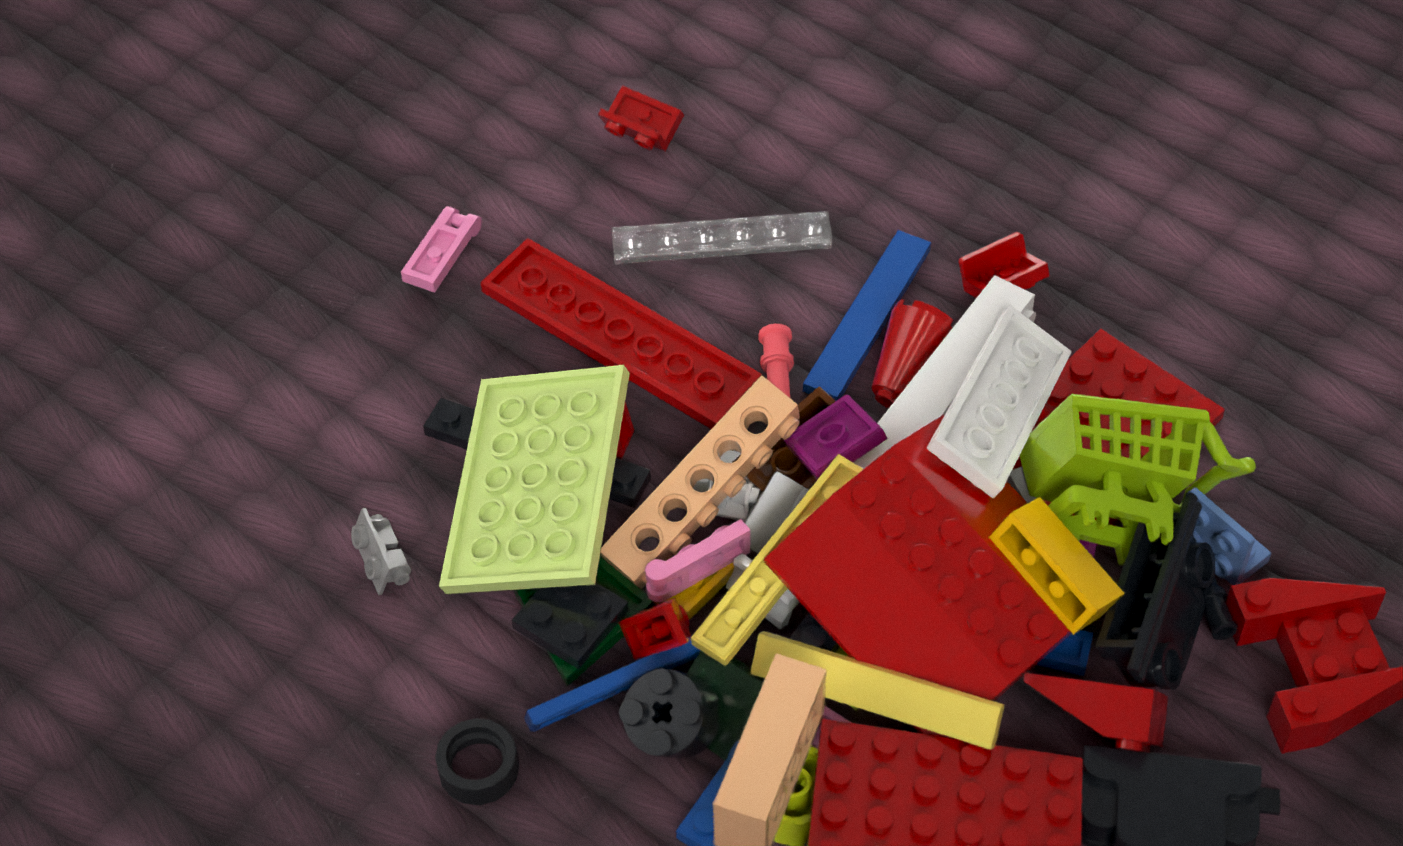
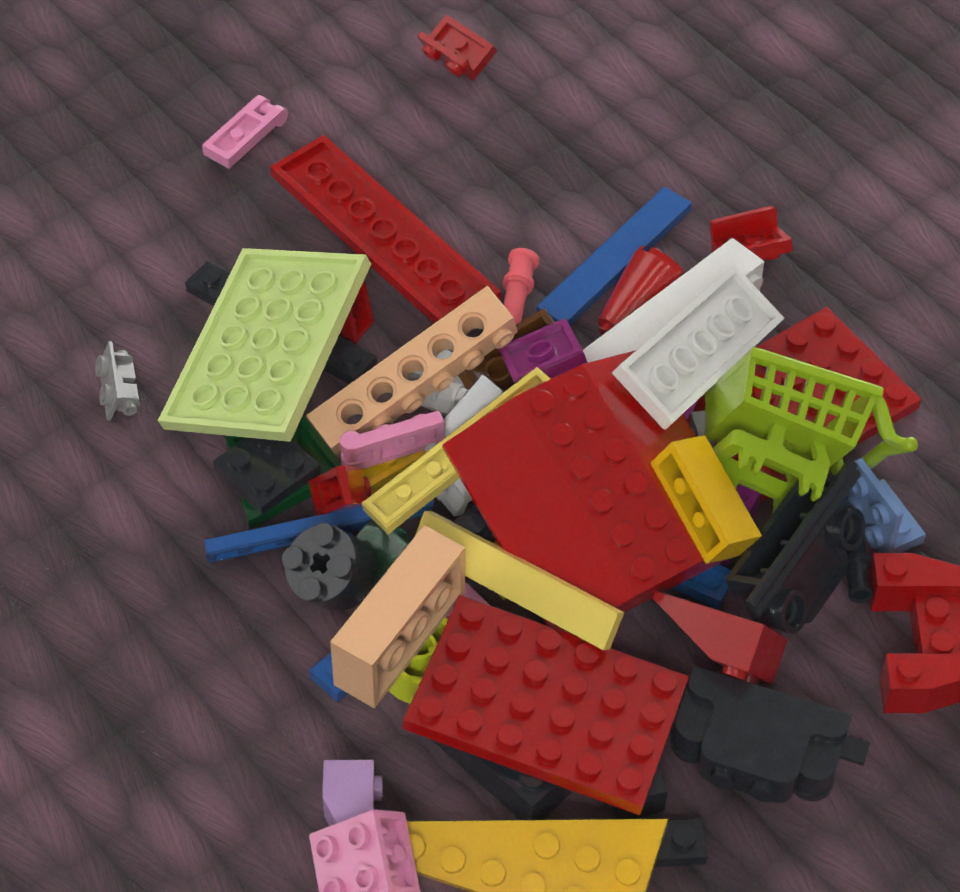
camera: 10 degrees right, 0 degrees up
black tyre [435,718,519,805] -> none
clear plate [612,211,832,264] -> none

